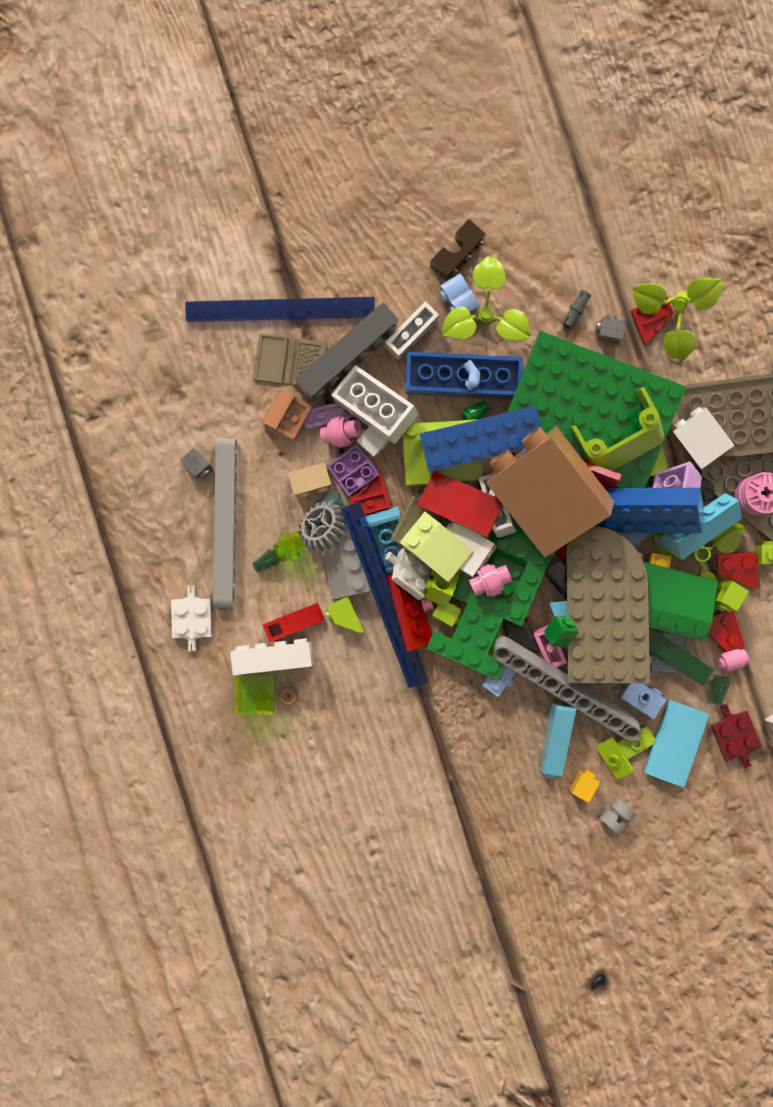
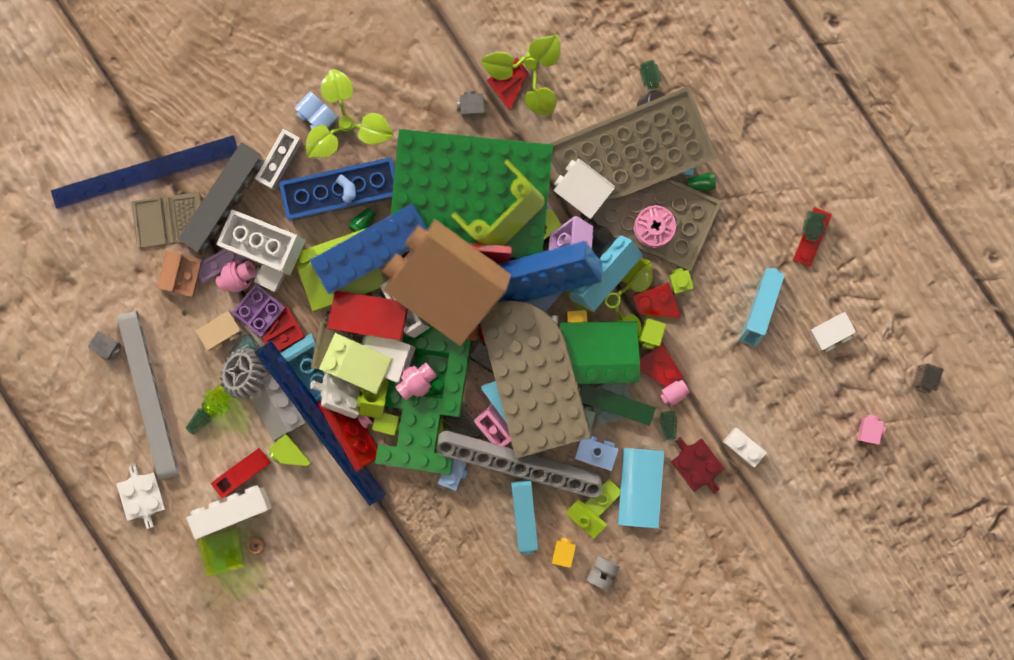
camera: 15 degrees left, 0 degrees up
dark brown arch [430,219,486,281] -> none
green brick [544,616,579,647] -> none
dark grey pin [561,290,591,329] -> none

